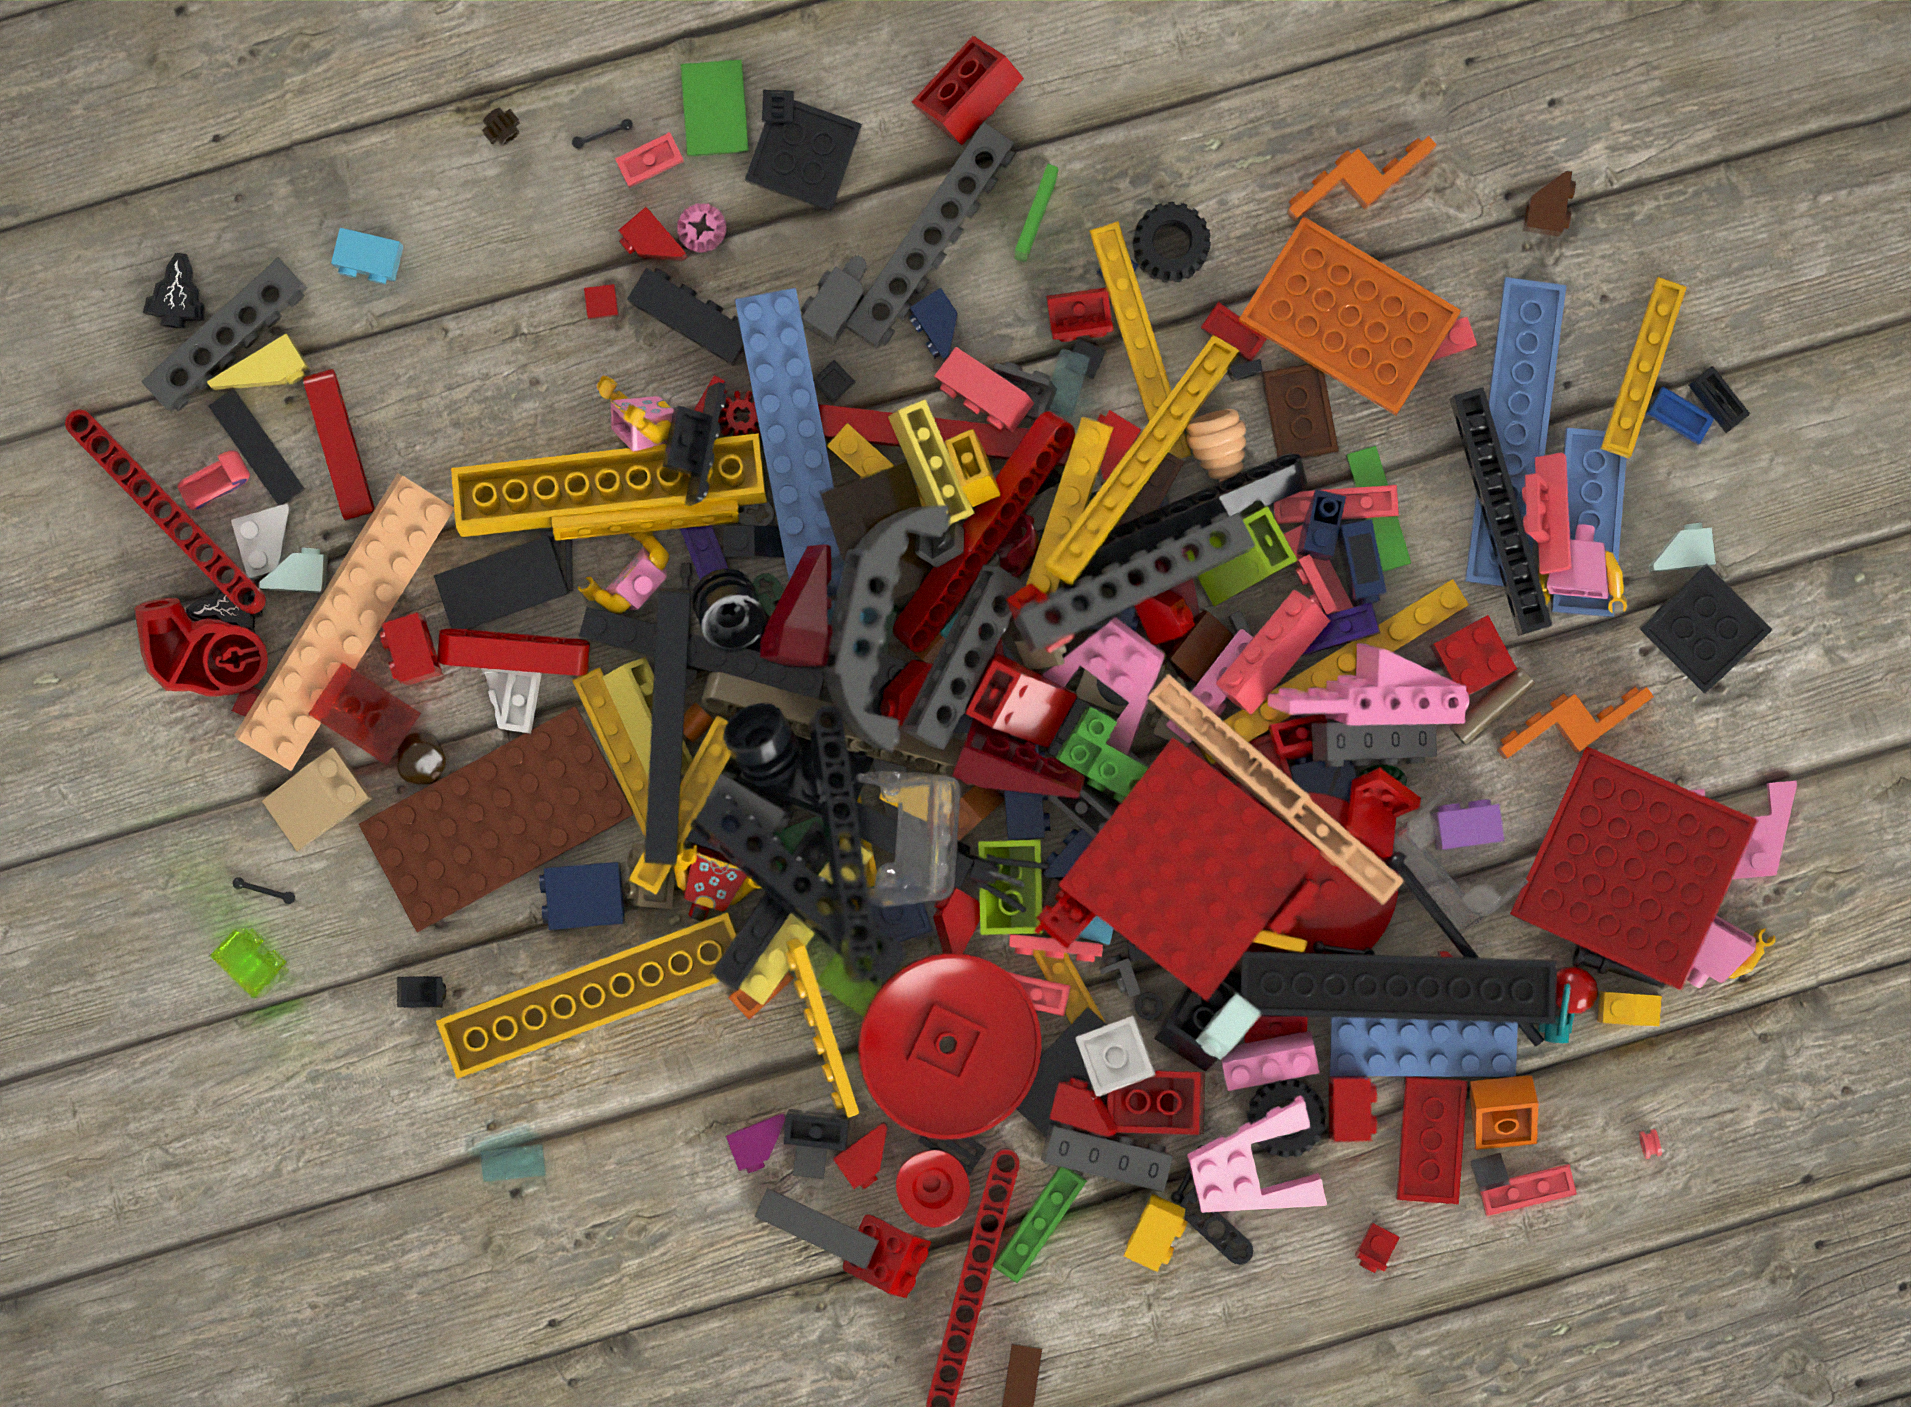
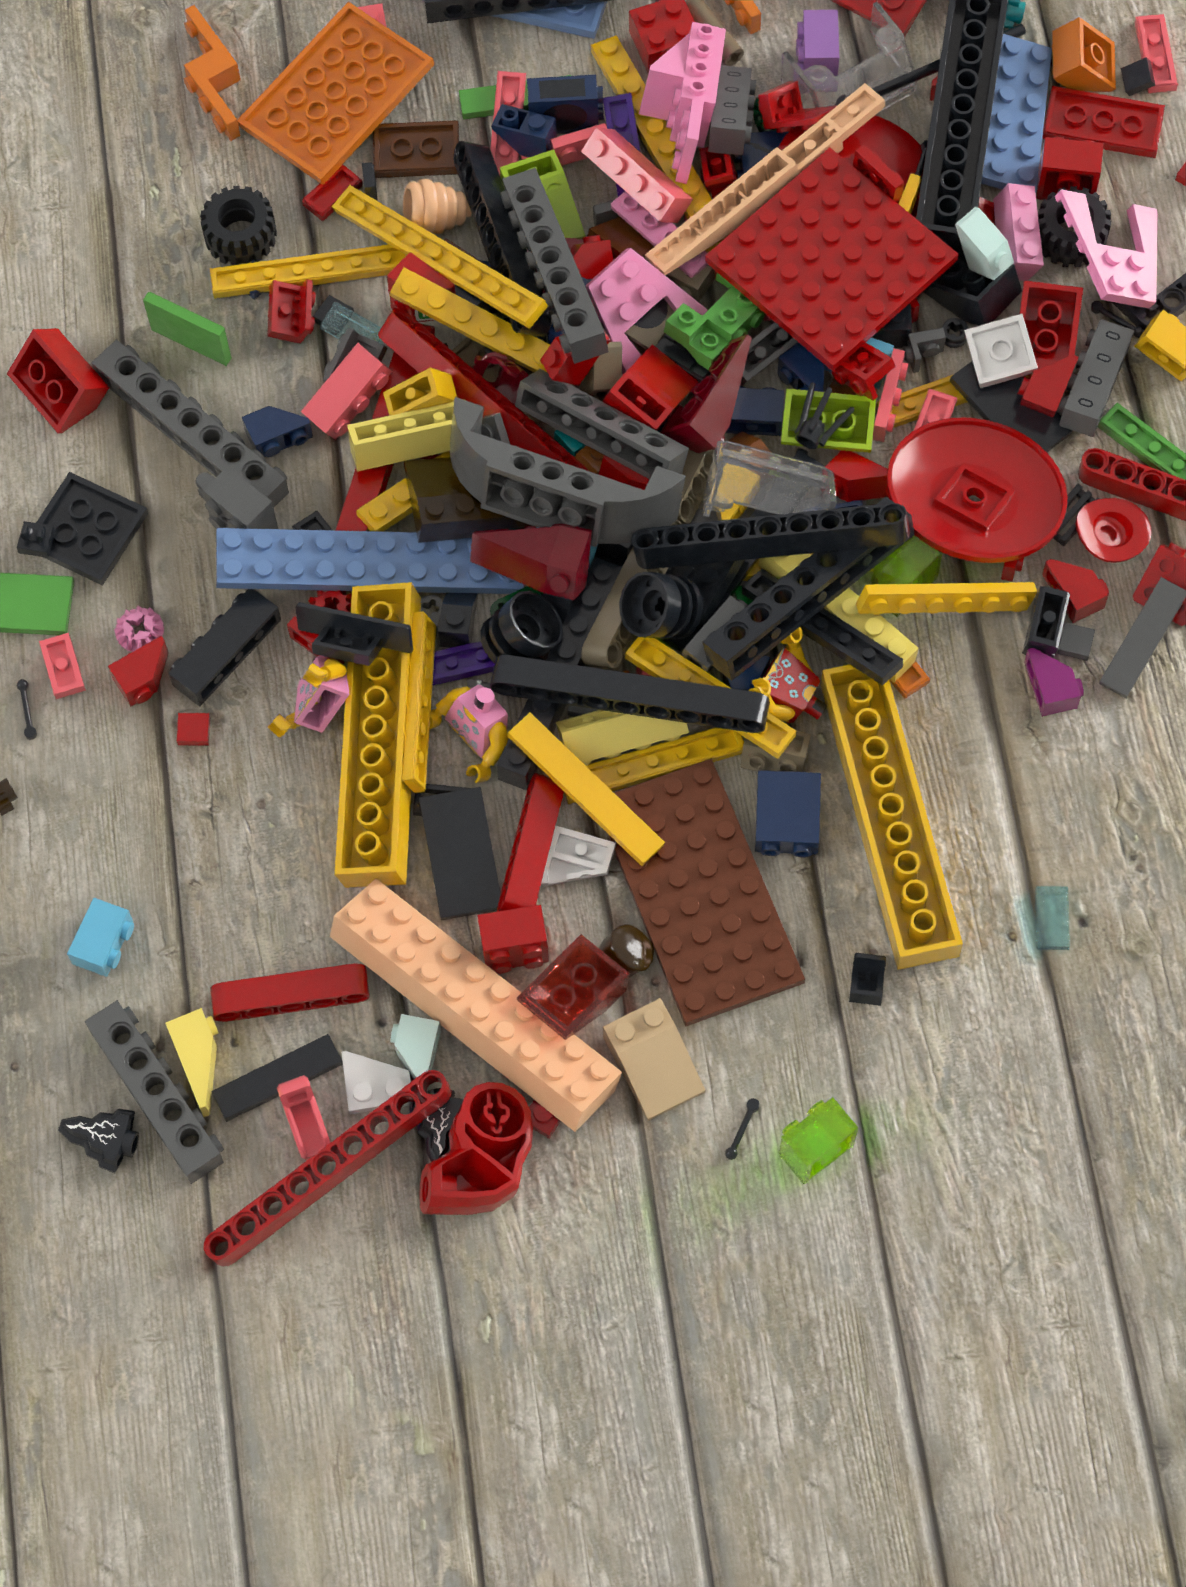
camera: 80 degrees left, 20 degrees down
none -> yellow tile [507,712,665,866]

